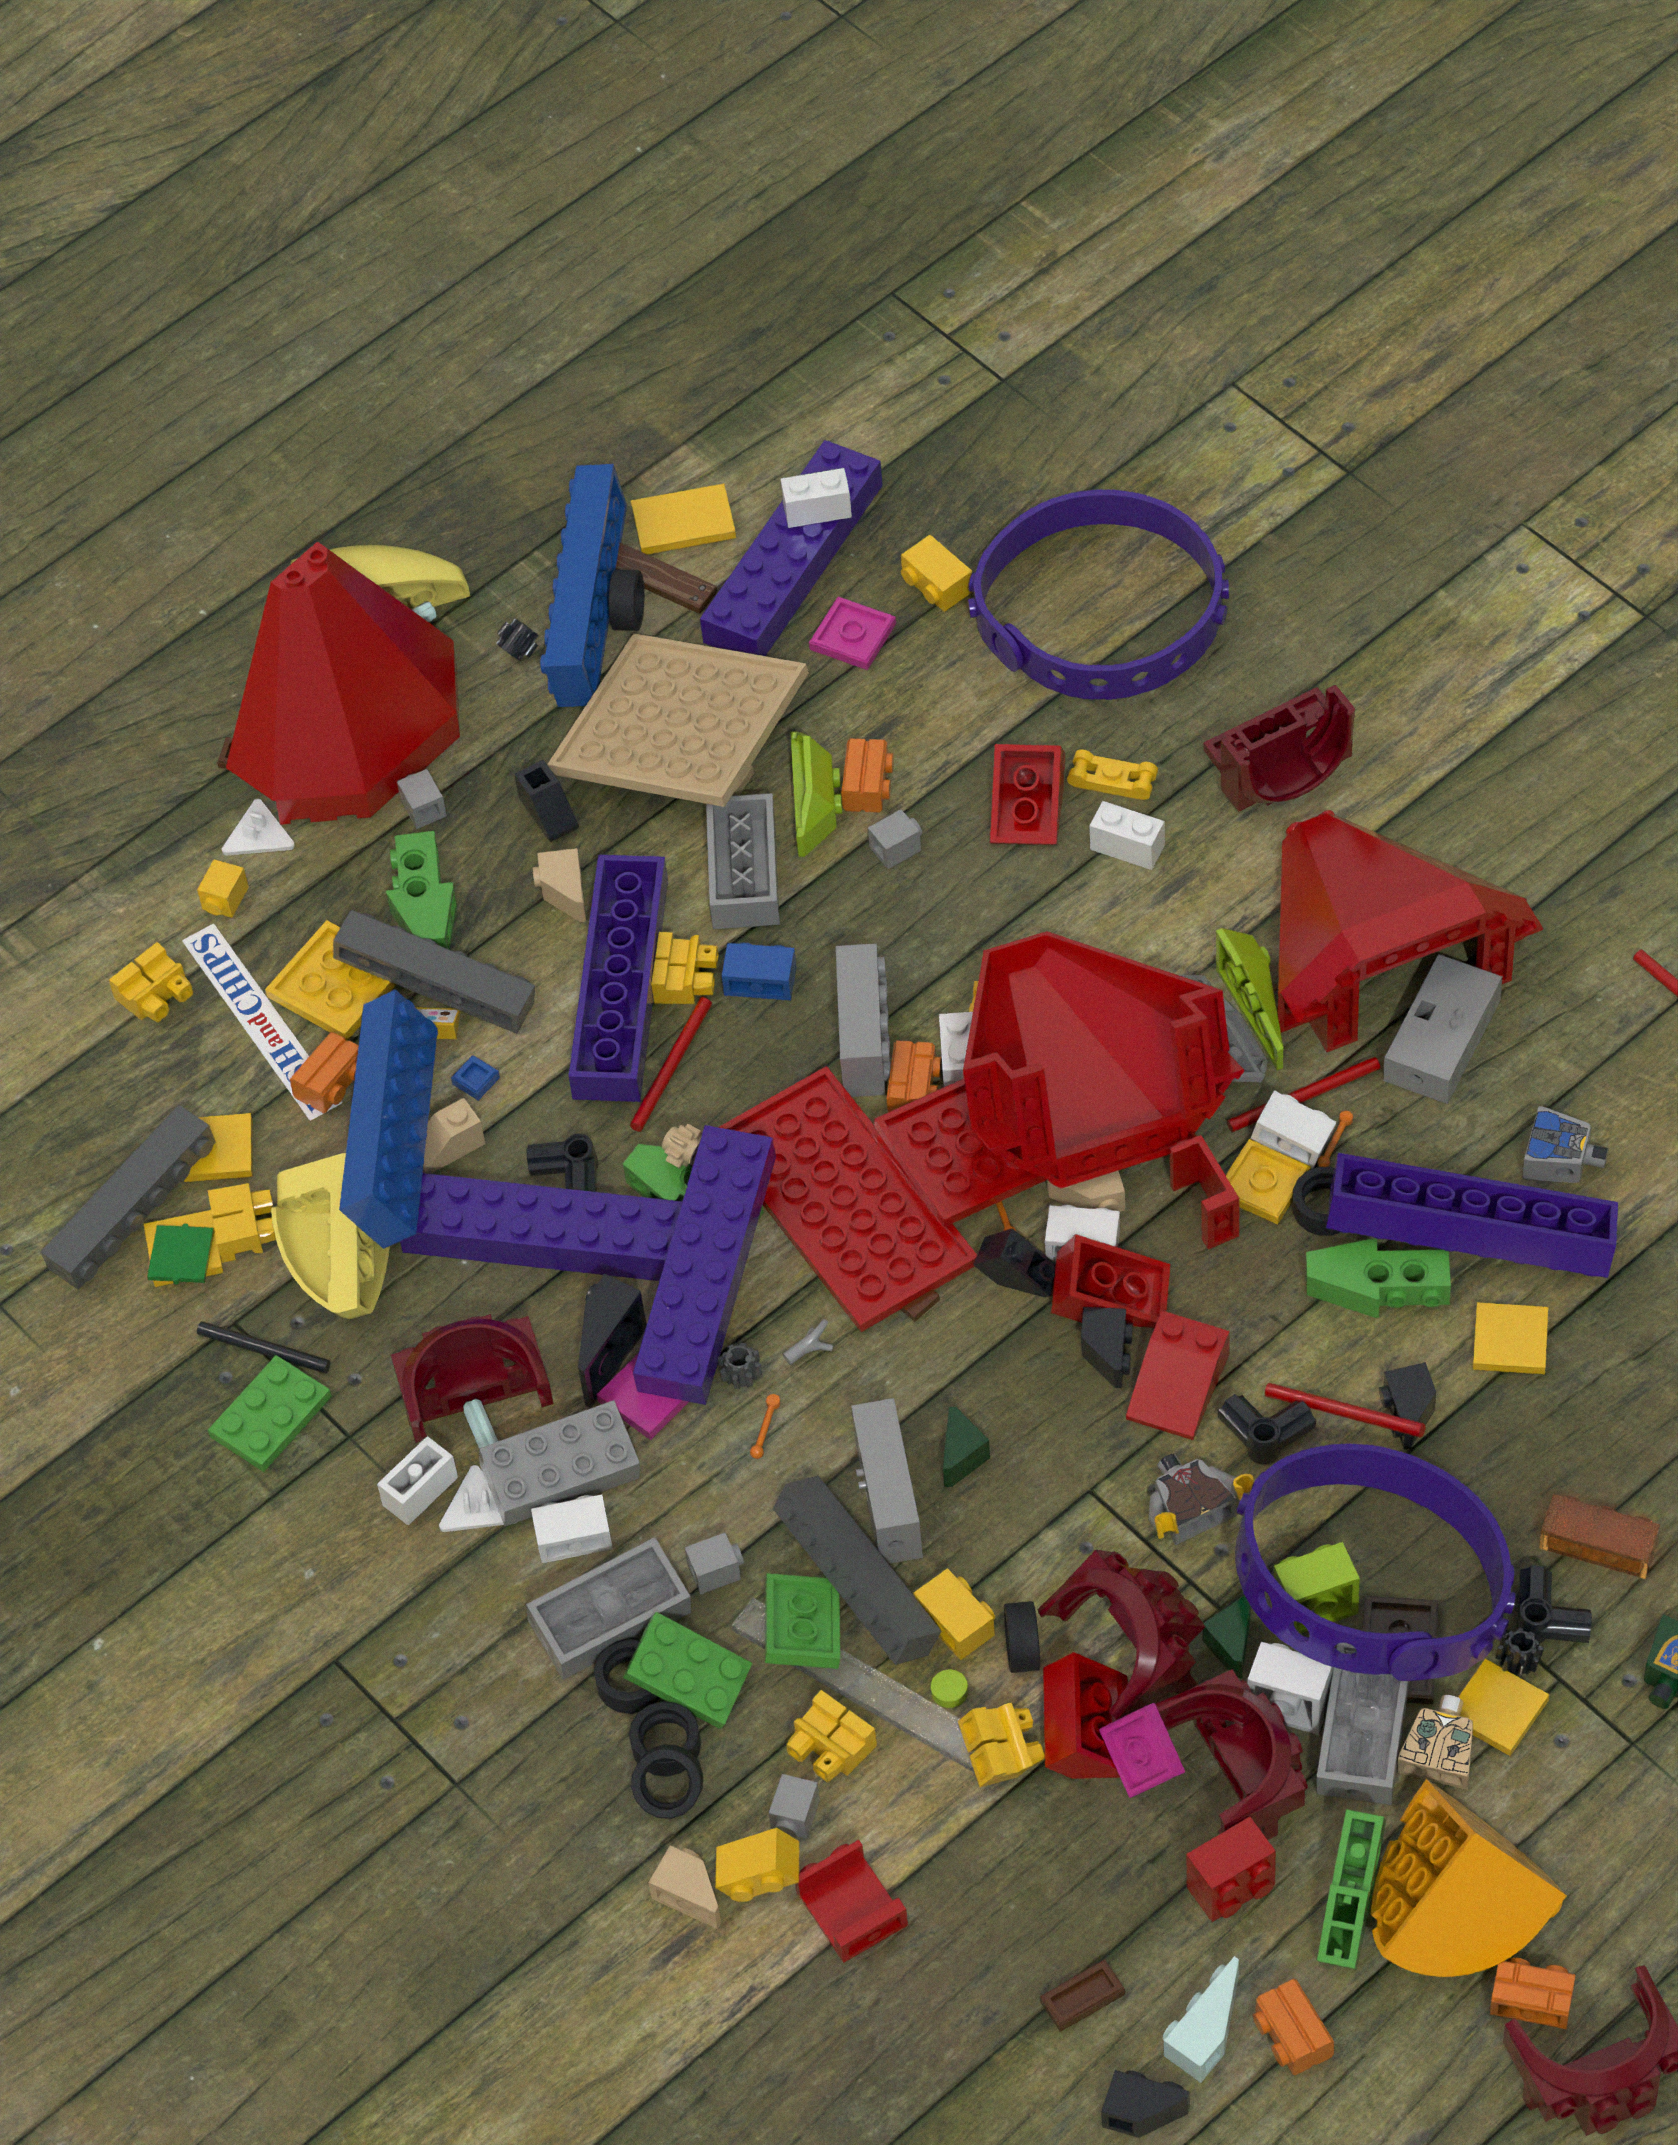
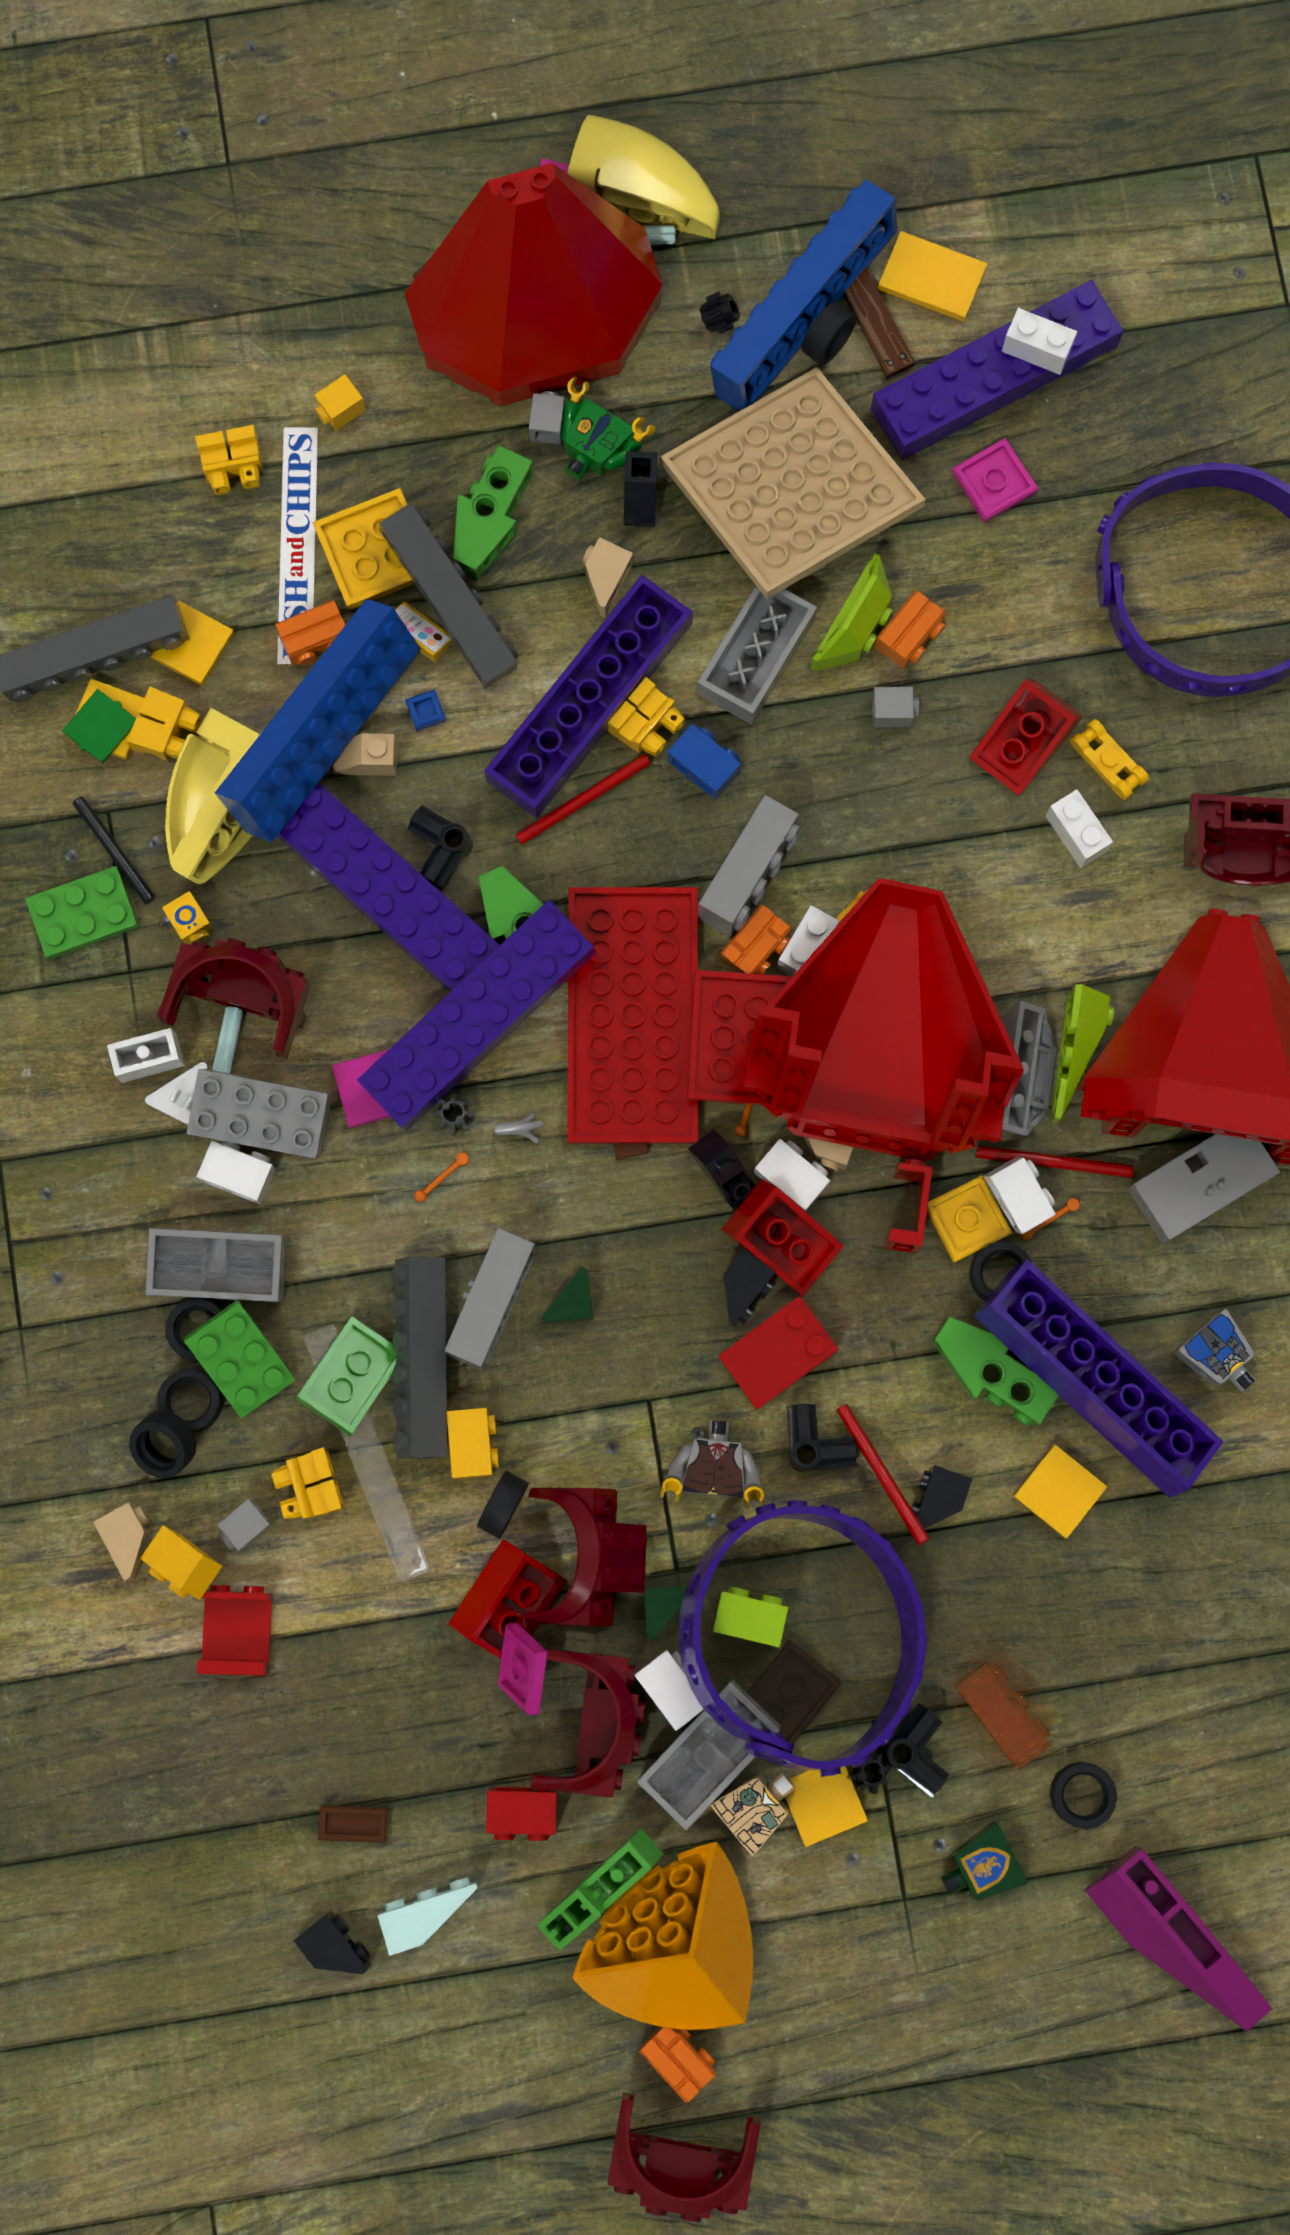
camera: 30 degrees right, 25 degrees up
white piece [222,799,295,856] -> none
black slope [578,1274,647,1408] -> none
tan gear [662,1124,702,1169] -> none
light grey brick [685,1532,744,1594] -> none
yellow brick [901,535,972,612] -> none
lime tile [931,1669,968,1708] -> none
yellow hips [958,1702,1045,1788] -> none
orange brick [1253,1979,1334,2075] -> none
none -> yellow brick [162,891,214,945]
none -> green torso [561,377,655,480]

